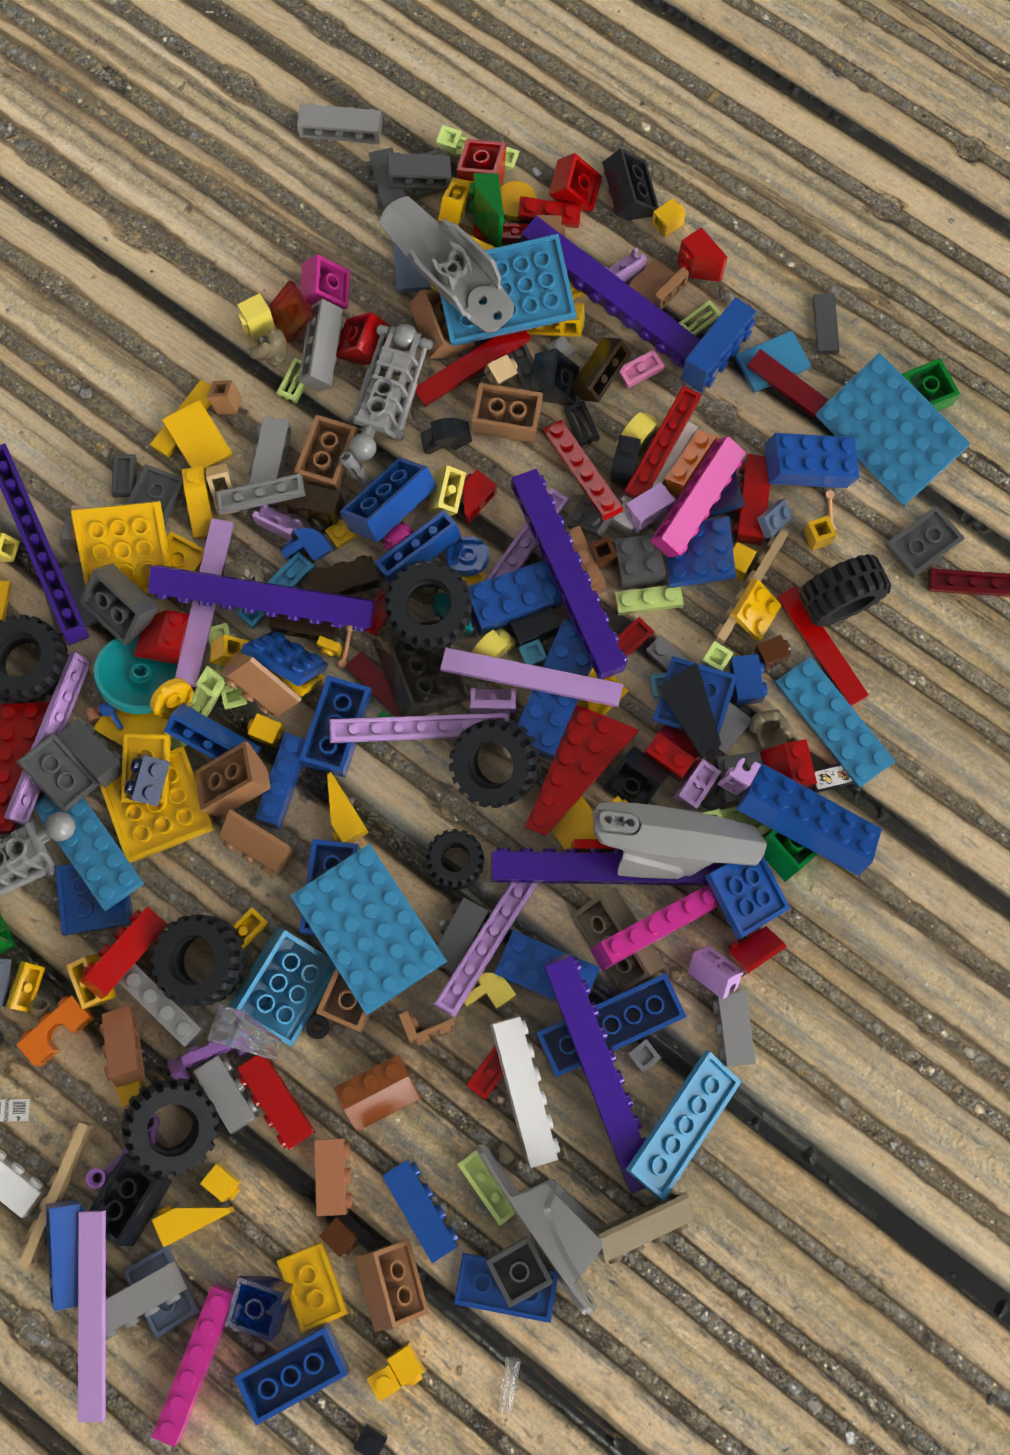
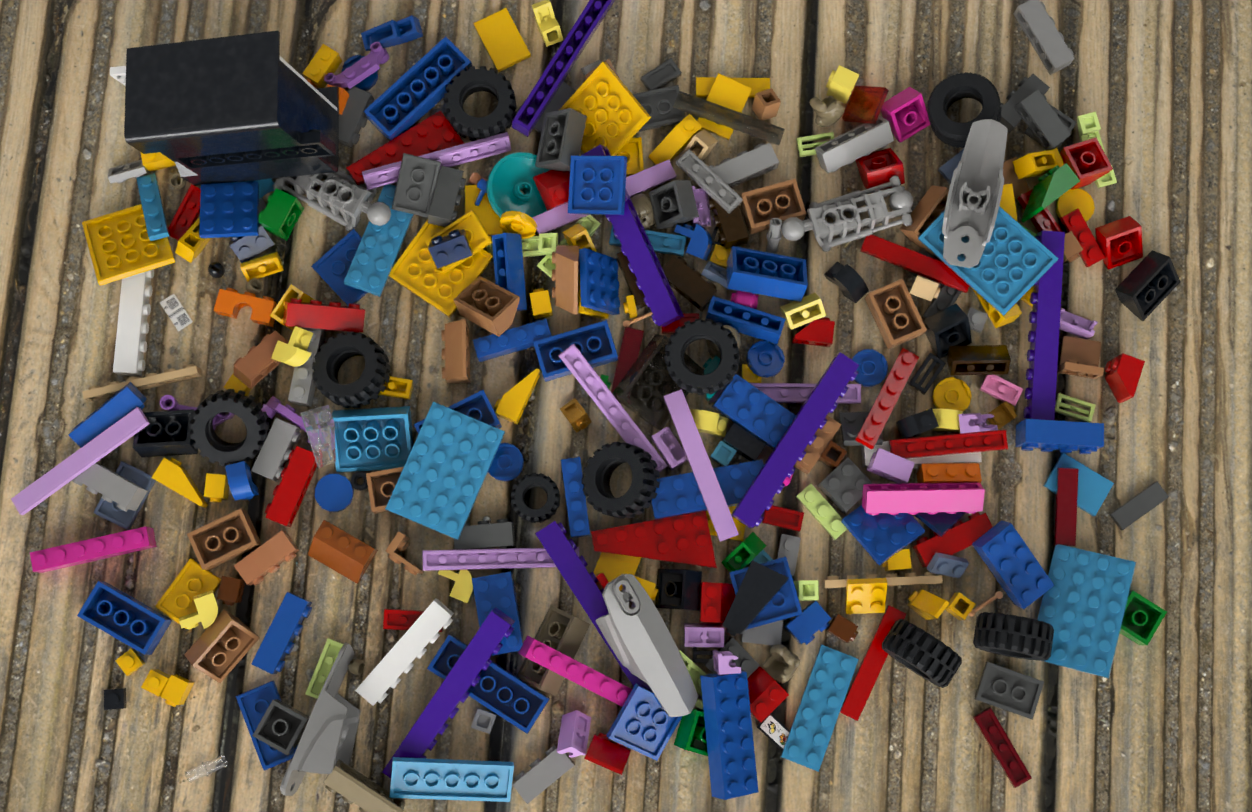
camera: 55 degrees right, 5 degrees up
clear blue slope [225,1275,293,1342] -> none
yellow brick [652,198,686,237] -> none
none -> yellow plate [115,648,145,676]
none -> light yellow brick [179,590,218,629]
none -> medium nougat brick [187,508,262,571]
none -> blue brick [225,461,259,501]
none -> light yellow brick [271,326,313,367]
none -> blue tile [315,474,354,512]
none -> blue tile [488,443,524,482]
none -> pearl gold bracket [560,398,592,433]
none -> blue brick [561,457,591,538]
none -> blue plate [568,156,627,215]
none -> dark grey brick [649,180,699,229]
none -> clear smoke plate [673,91,785,145]
none -> sand blue plate [701,261,736,291]
none -> green slope [721,532,767,572]
none -> blue tile [852,349,888,387]
none -> yellow slope [907,589,949,620]
none -> black tyre [927,72,1002,148]
none -> yellow tile [932,377,972,411]
none -> lavender hinge [958,413,998,434]
none -> black tyre [973,612,1054,661]
none -> pearl gold bracket [986,401,1017,430]

